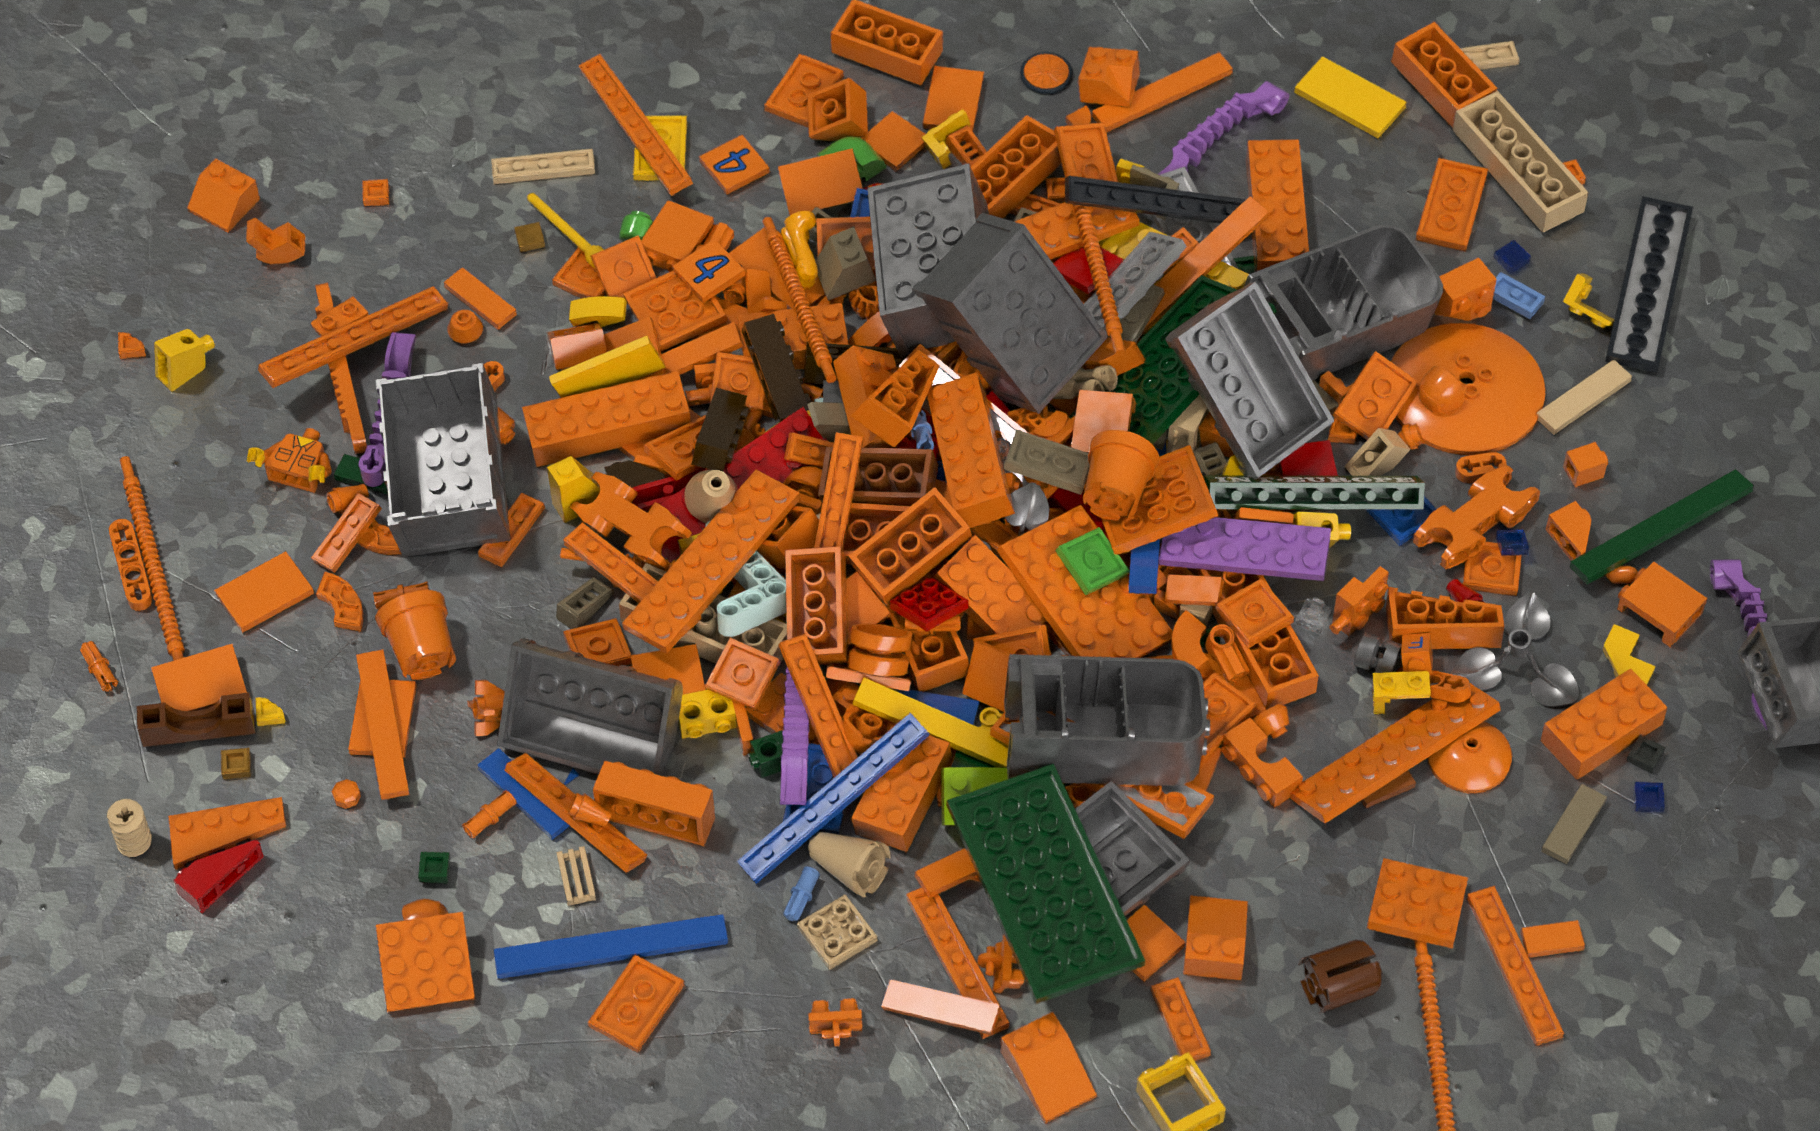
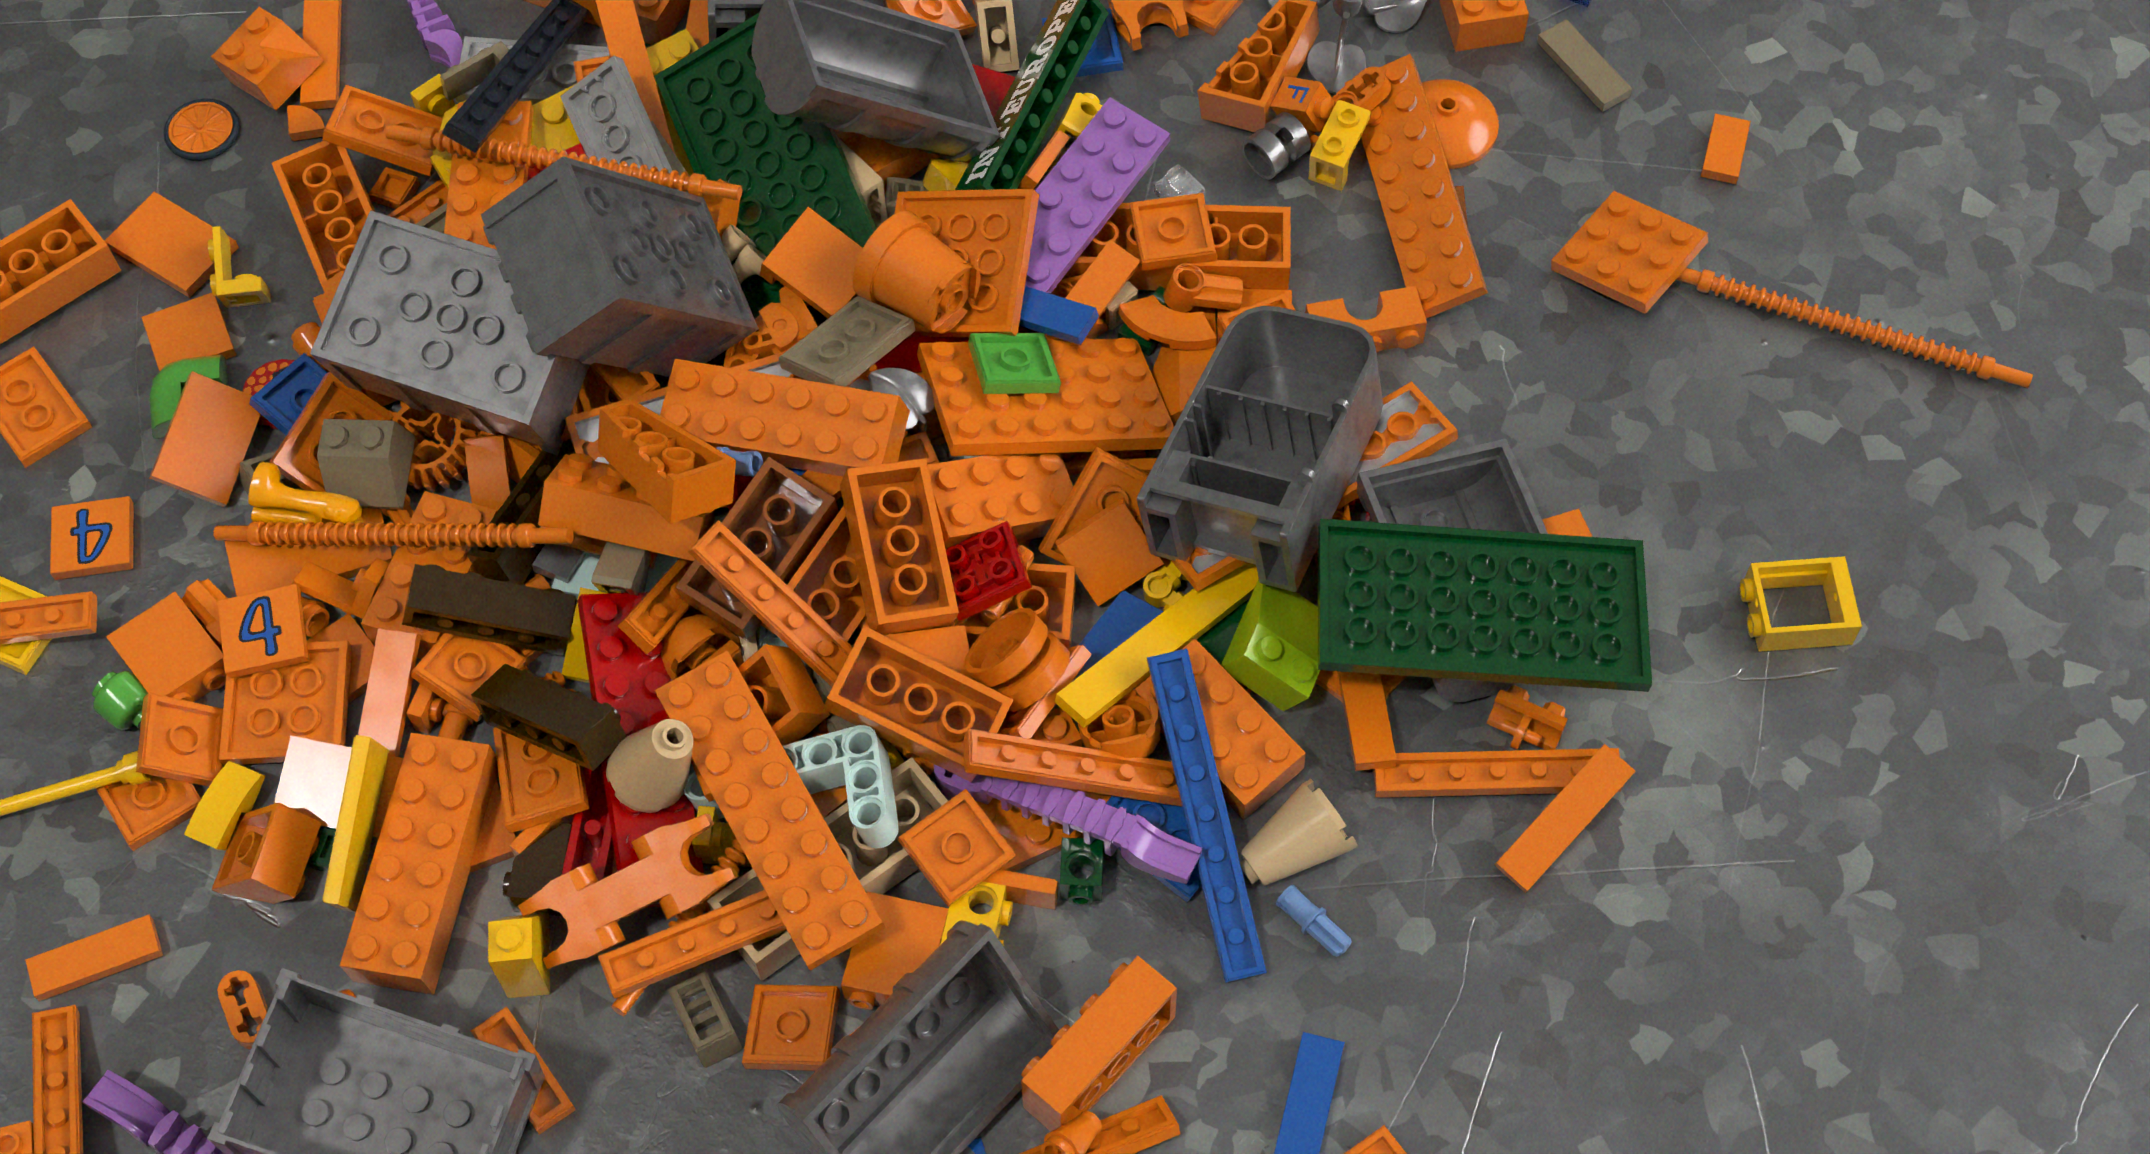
camera: 65 degrees left, 5 degrees up
orange cone [447,310,483,344] -> none
pearl gold tile [514,222,545,252] -> none
tan tile [797,895,877,970] -> none
orange slope [808,78,868,141] -> none
orange hips [808,998,862,1047] -> none
orange slope [945,125,987,167] -> none
orange slope [1001,1011,1097,1124] -> none
orange tile [1151,977,1211,1061] -> none
orange slope [1183,895,1248,980] -> none
orange cone [1253,704,1290,739] -> none
reddish brown cylinder [1298,939,1382,1014] -> none
orange plate [1329,566,1389,636] -> none
red cone [1446,579,1485,603] -> none
orange tile [1467,886,1564,1046] -> none

